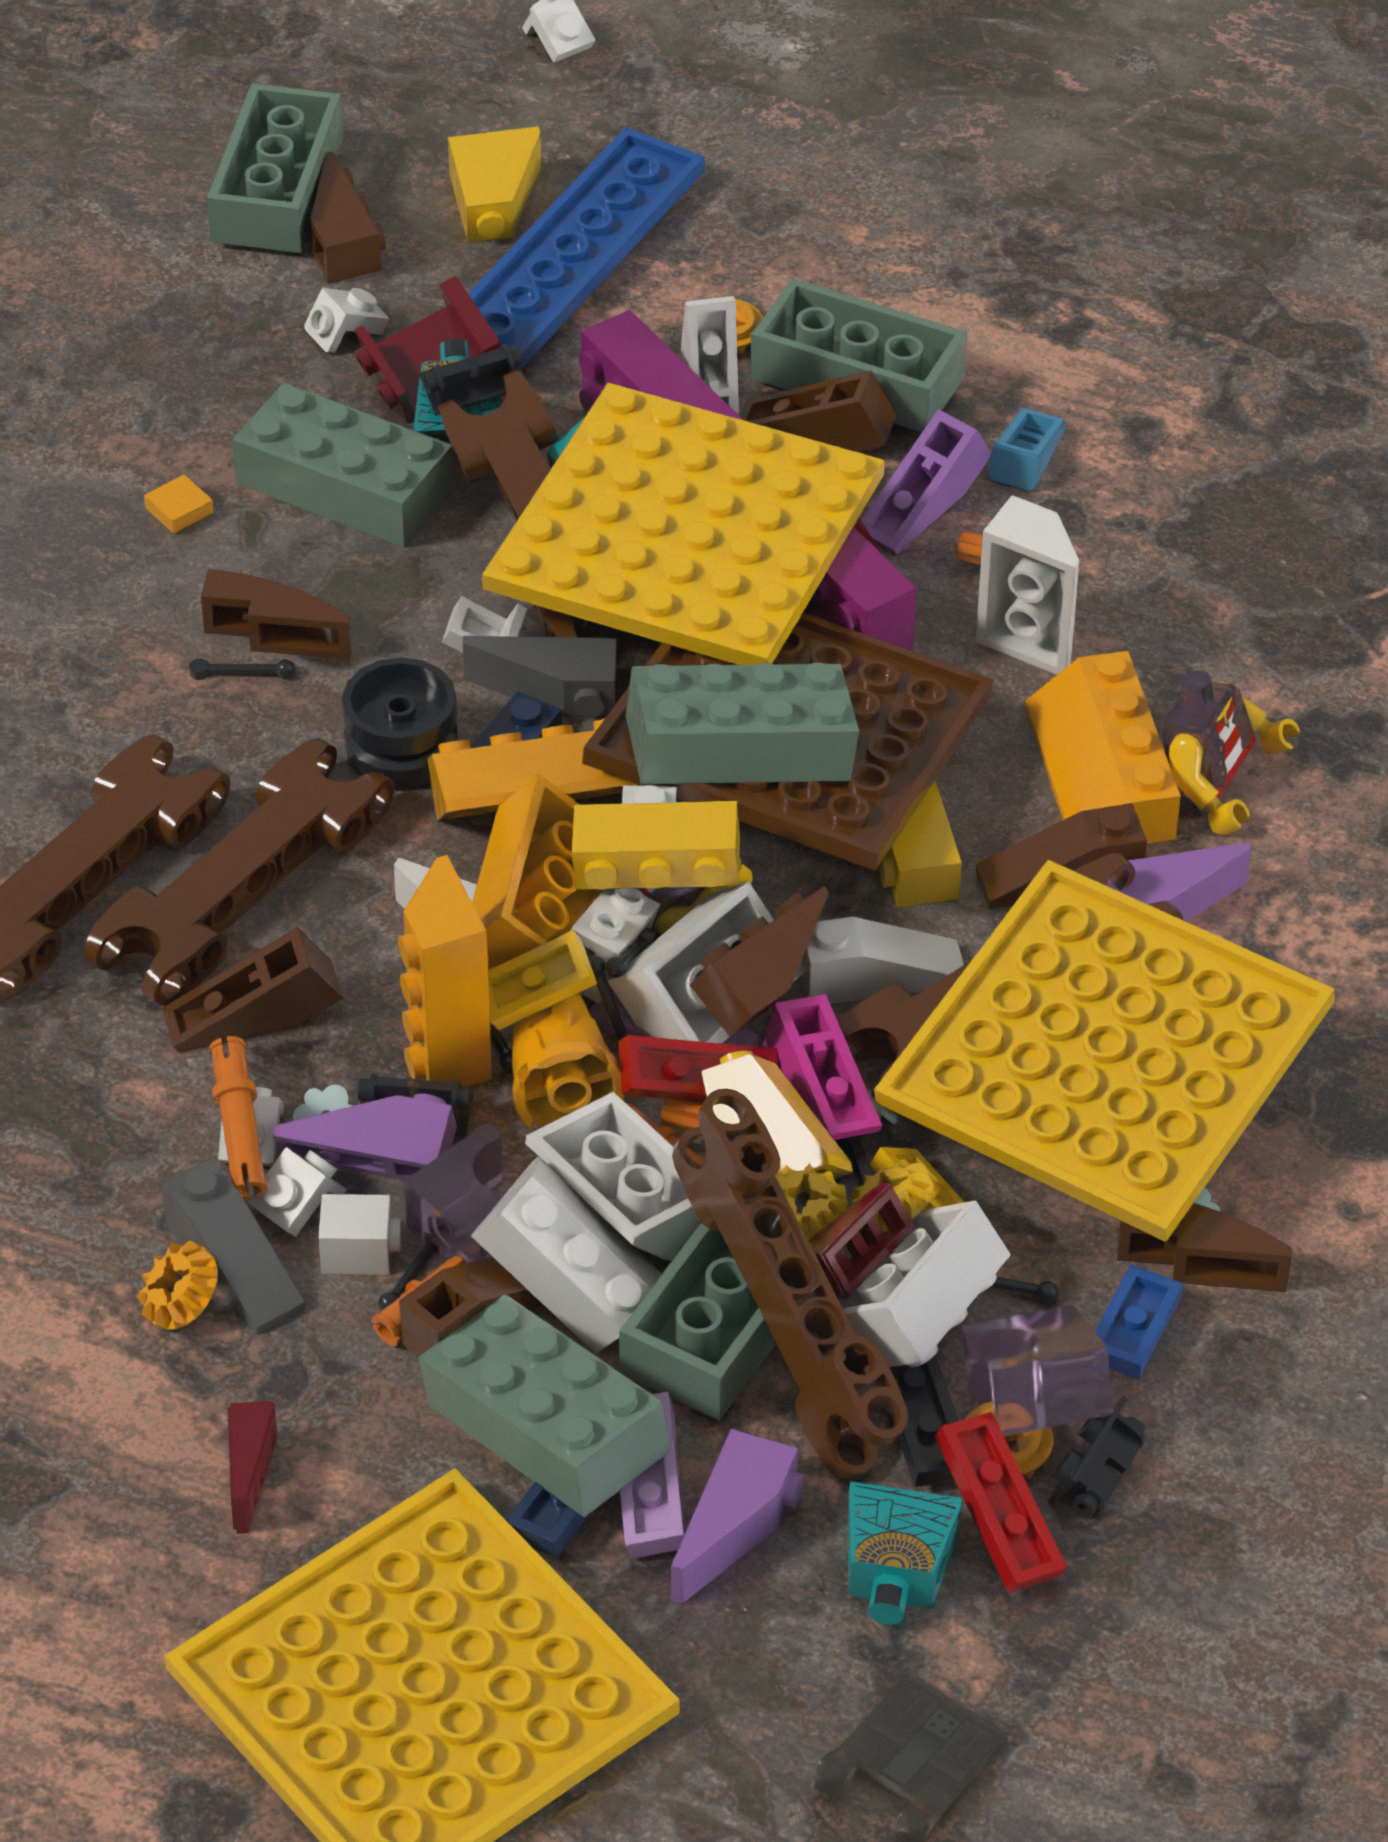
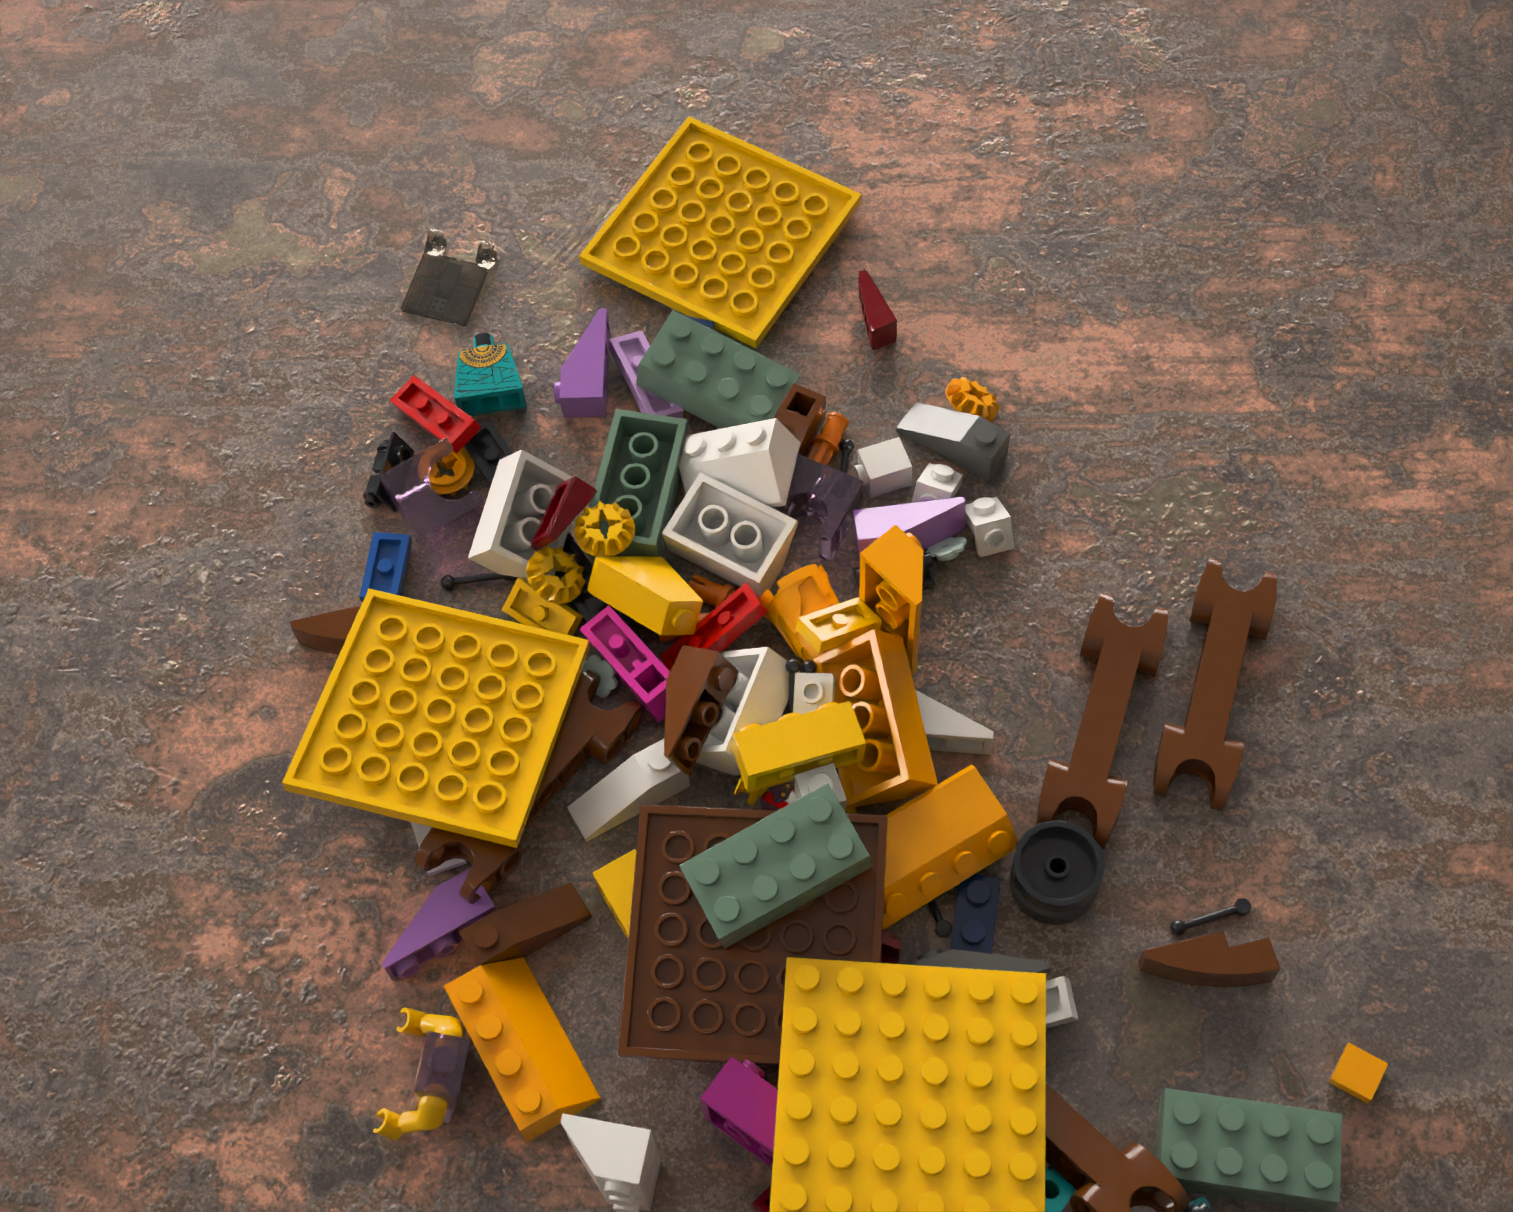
camera: 165 degrees right, 15 degrees up
reddish brown slope [162,927,343,1053] -> none
orange pin [209,1036,268,1200] -> none
reddish brown piece [672,1088,908,1481] -> none

